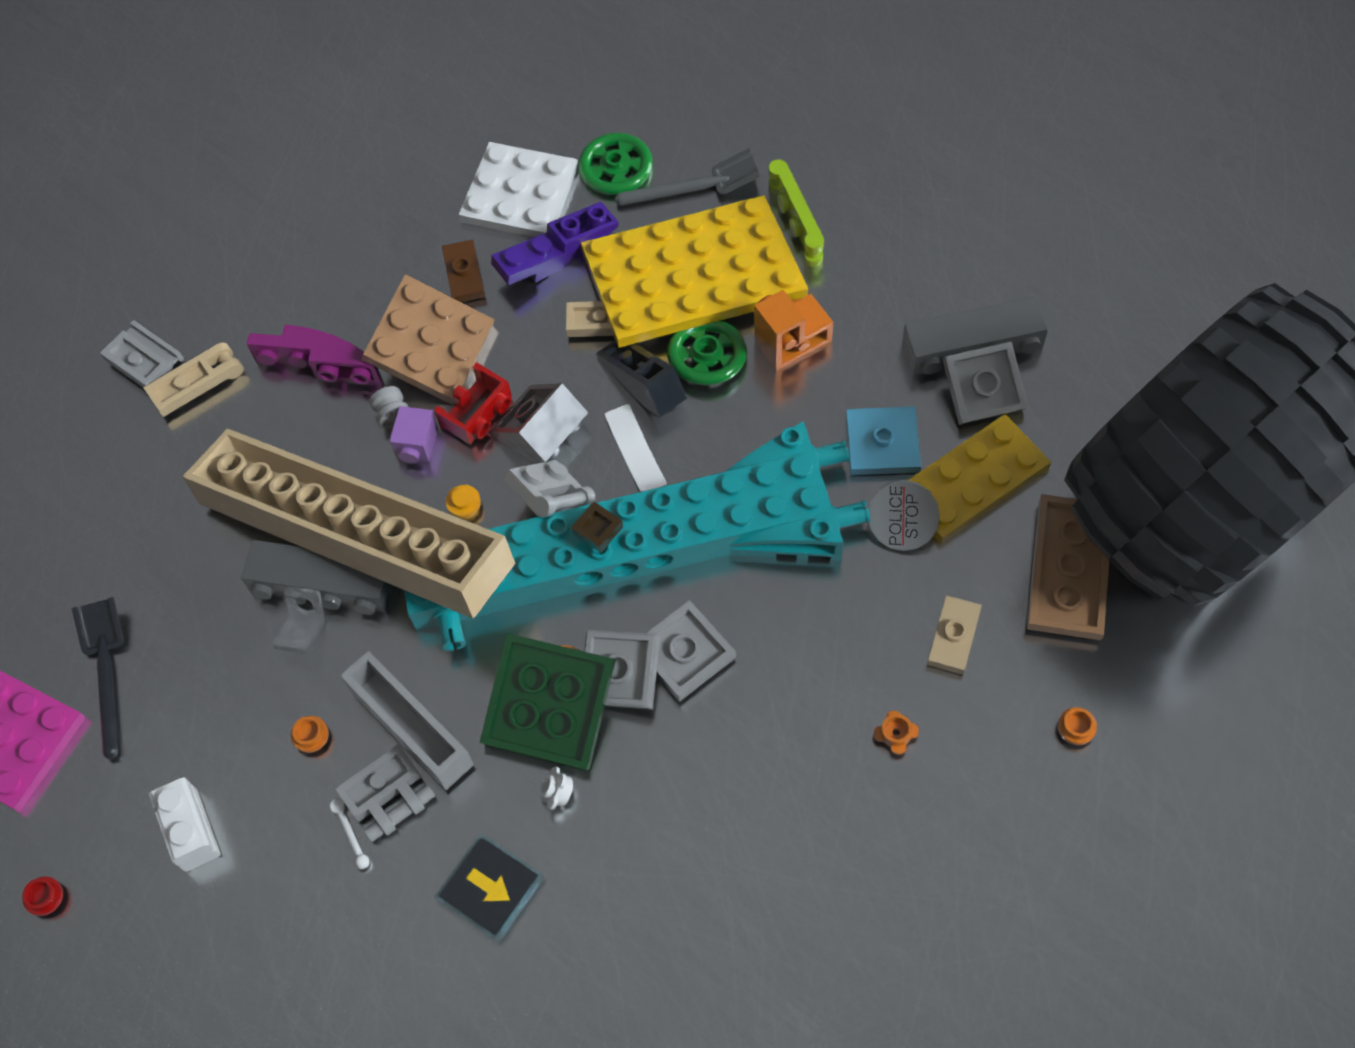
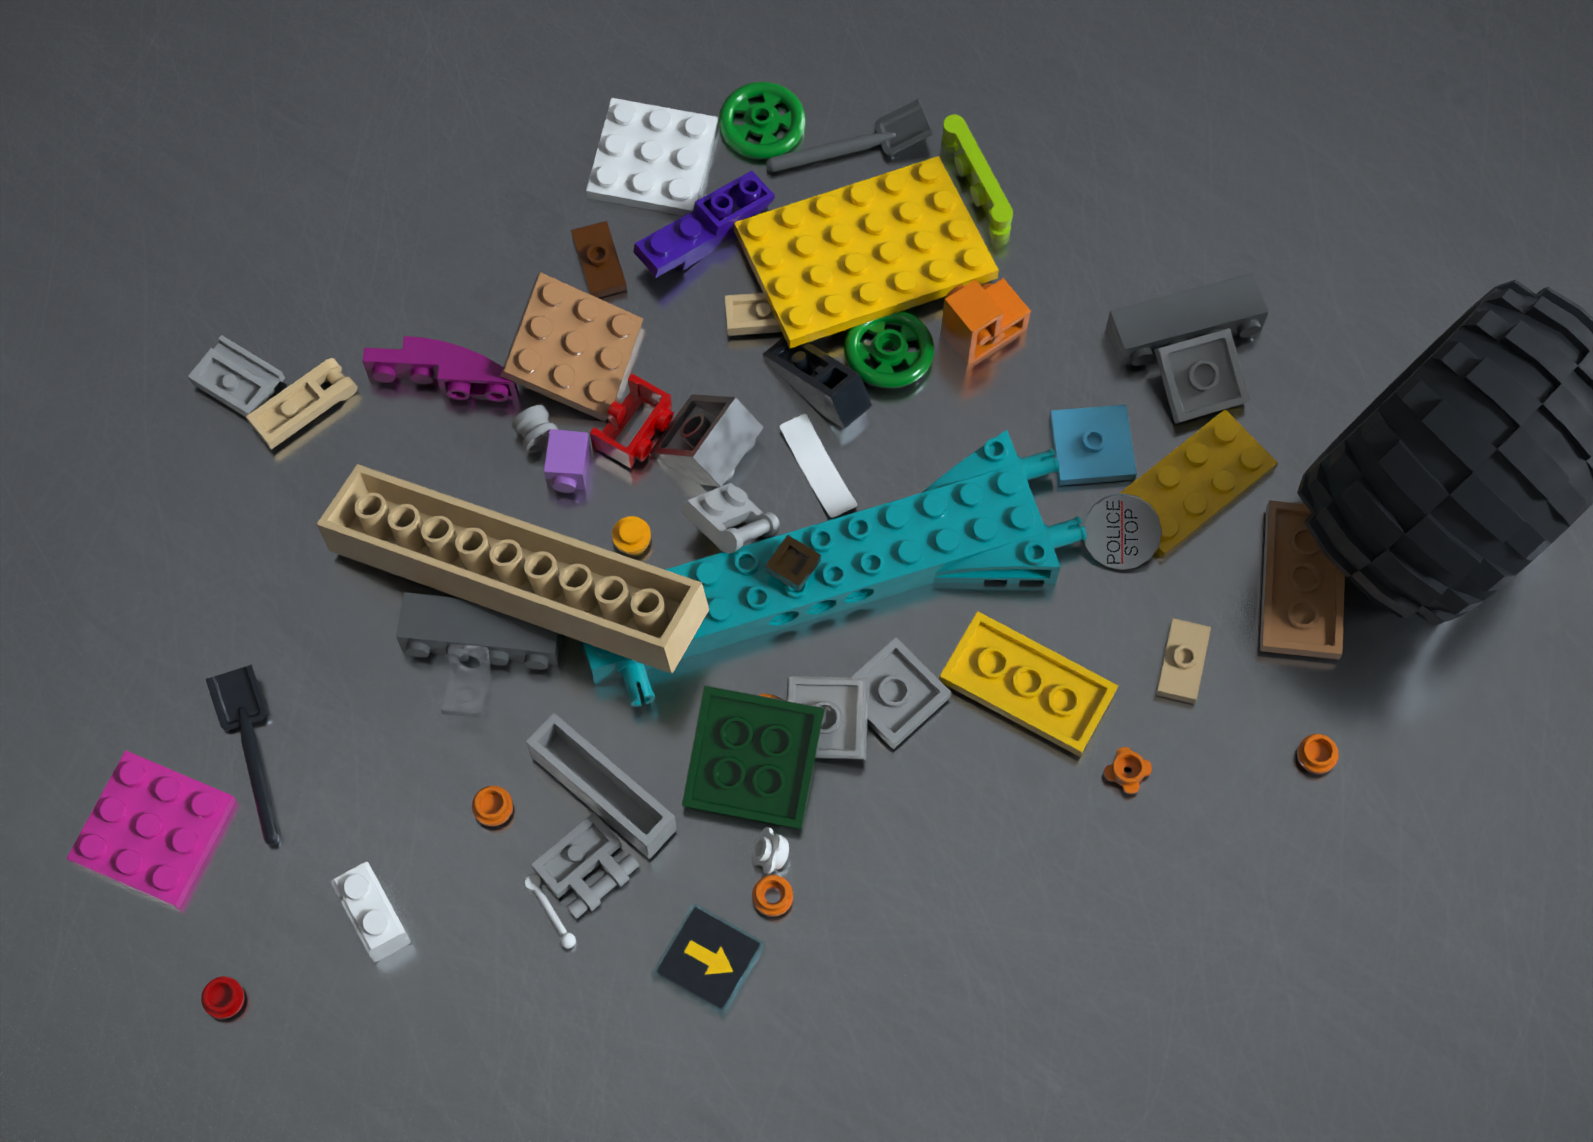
camera: 10 degrees left, 5 degrees up
none -> orange plate [752,875,793,917]
none -> yellow plate [939,611,1119,757]

